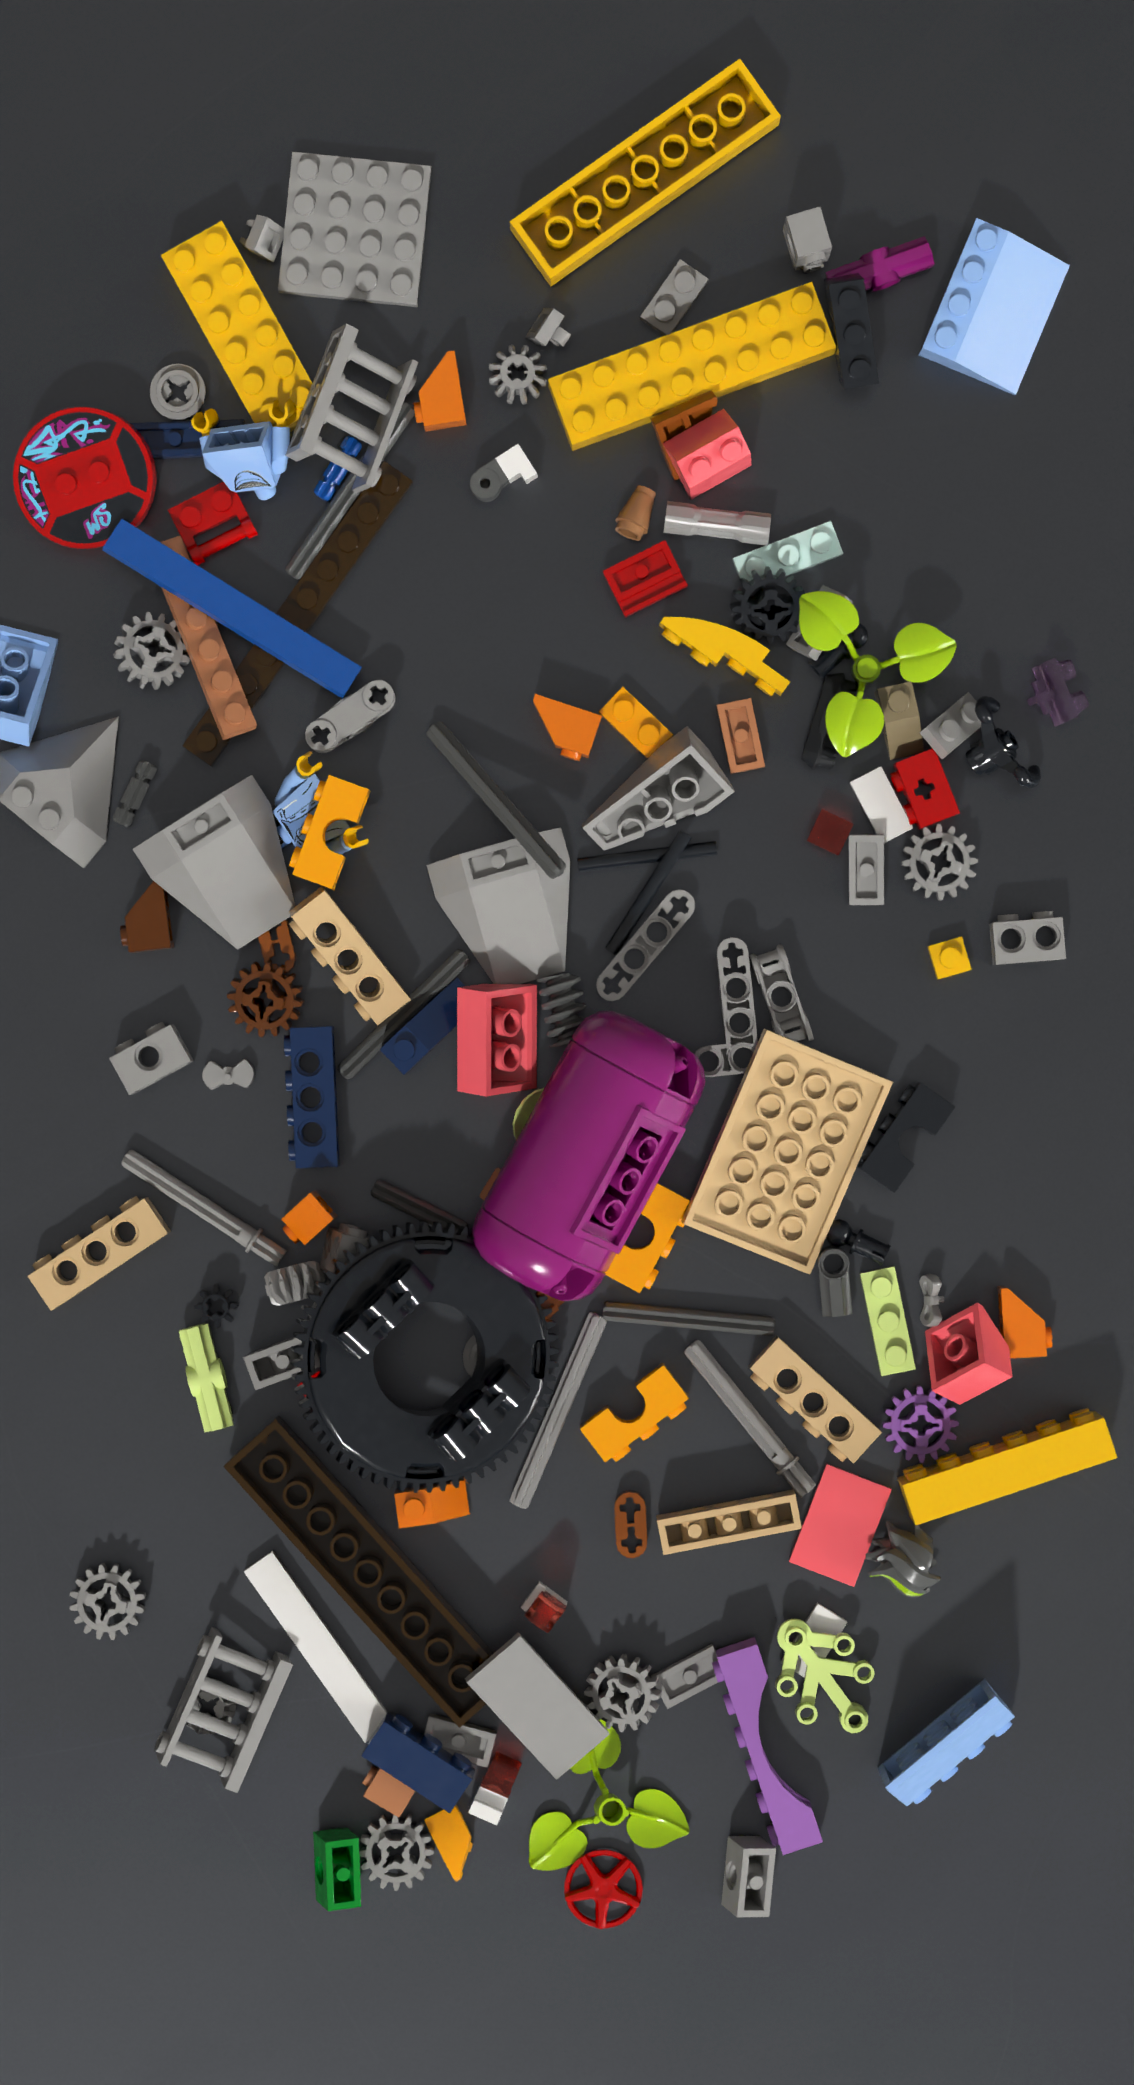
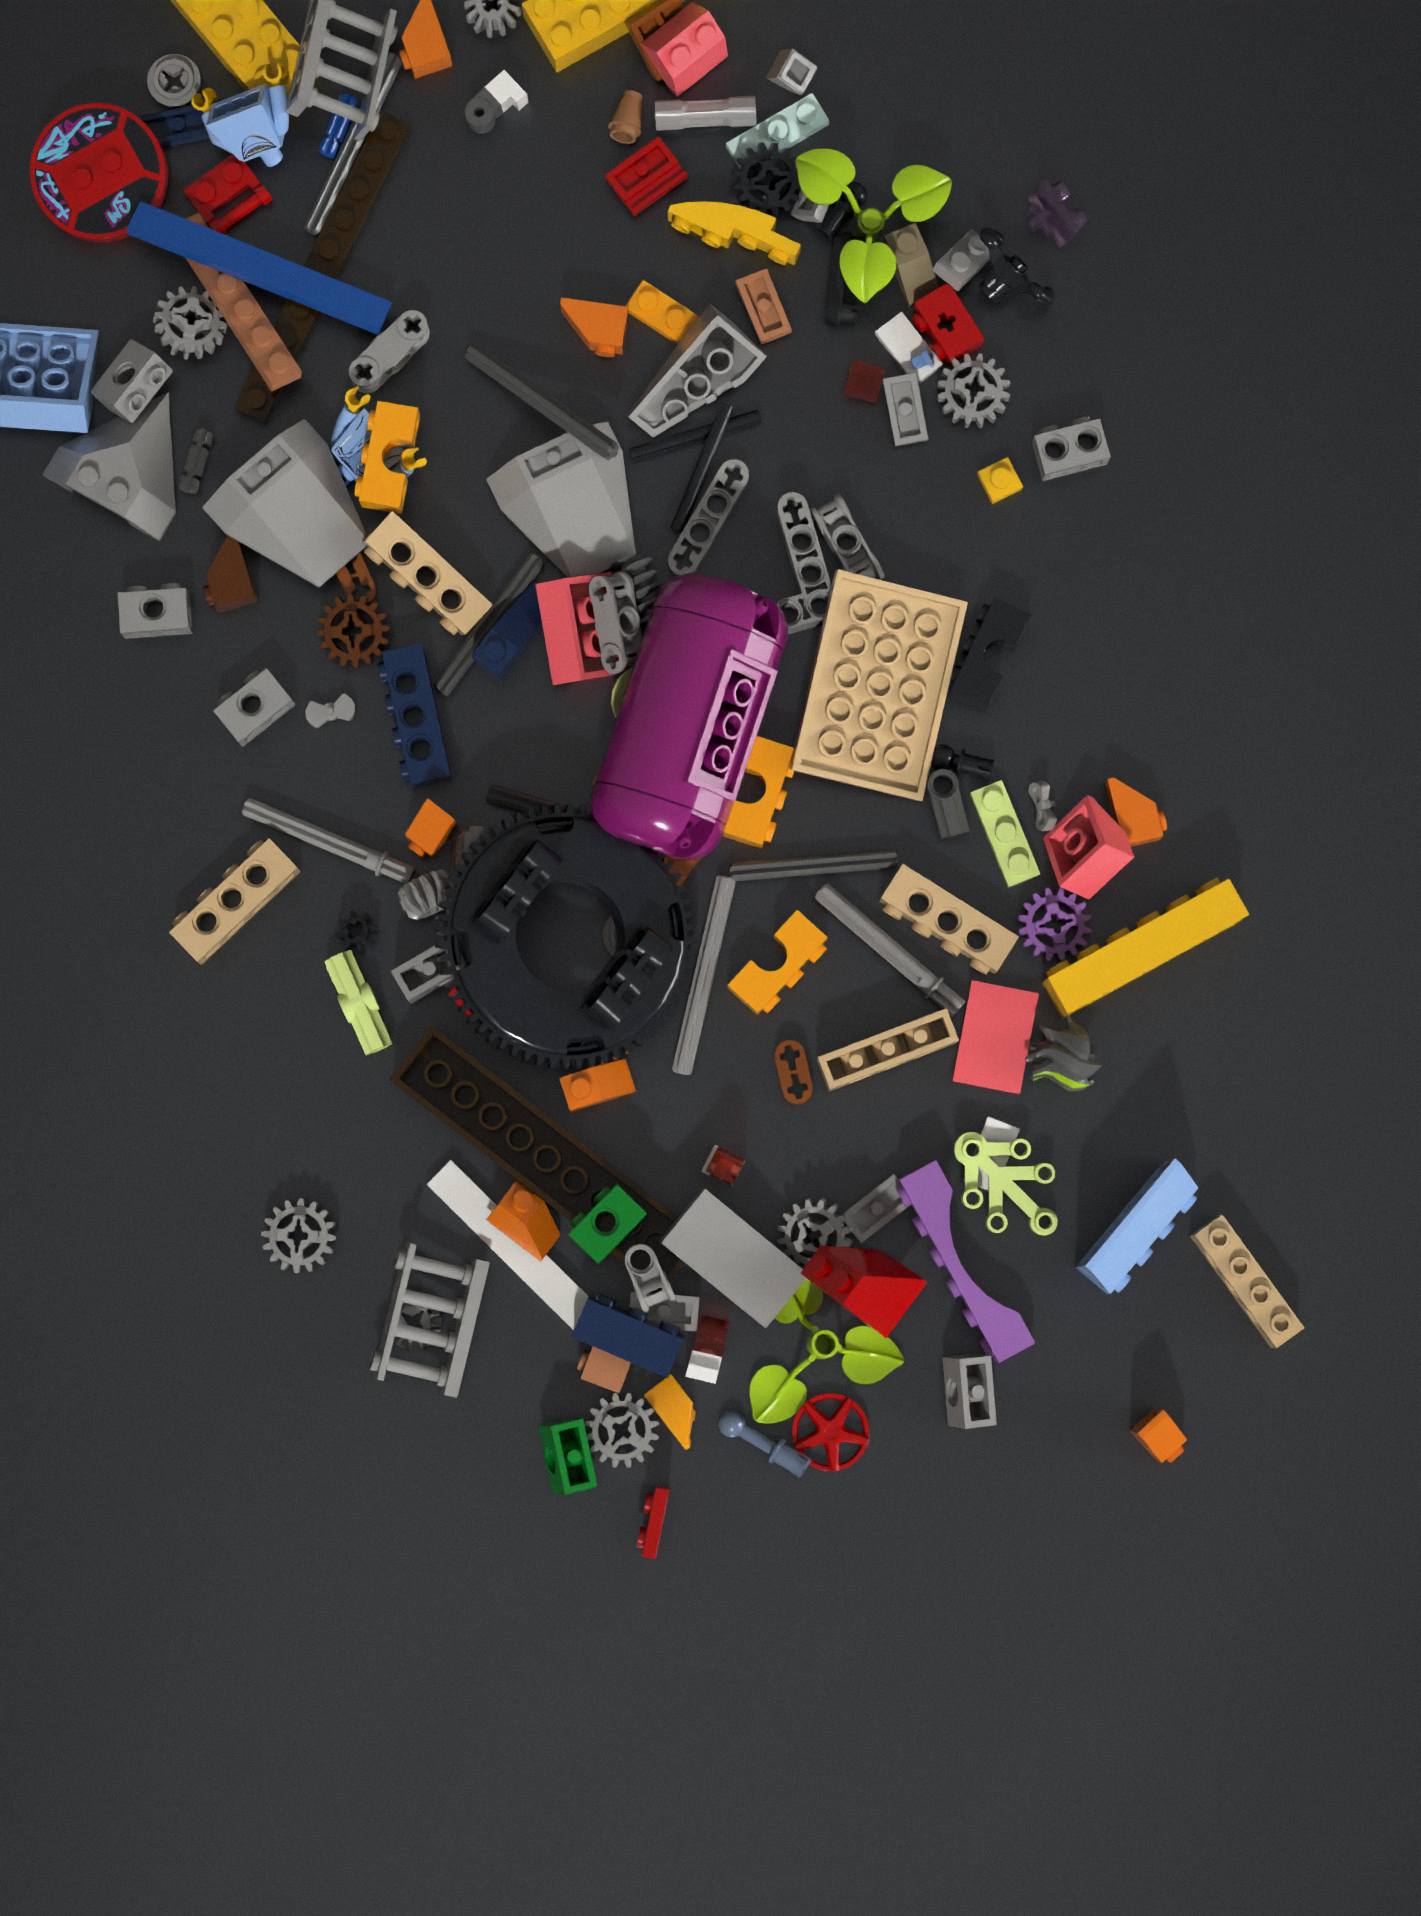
camera: 10 degrees left, 5 degrees down
none -> light grey brick [90,339,173,424]
none -> light grey brick [118,583,193,639]
none -> orange slope [486,1180,561,1262]
none -> green brick [568,1185,648,1264]
none -> light grey piece [589,572,643,674]
none -> light grey piece [625,1243,676,1313]
none -> red plate [637,1485,670,1559]
none -> sand blue pin [718,1410,811,1478]
none -> light grey slope [766,48,817,96]
none -> red slope [800,1245,928,1338]
none -> medium blue piece [910,347,934,370]
none -> orange slope [1130,1408,1187,1463]
none -> tan brick [1190,1215,1304,1348]

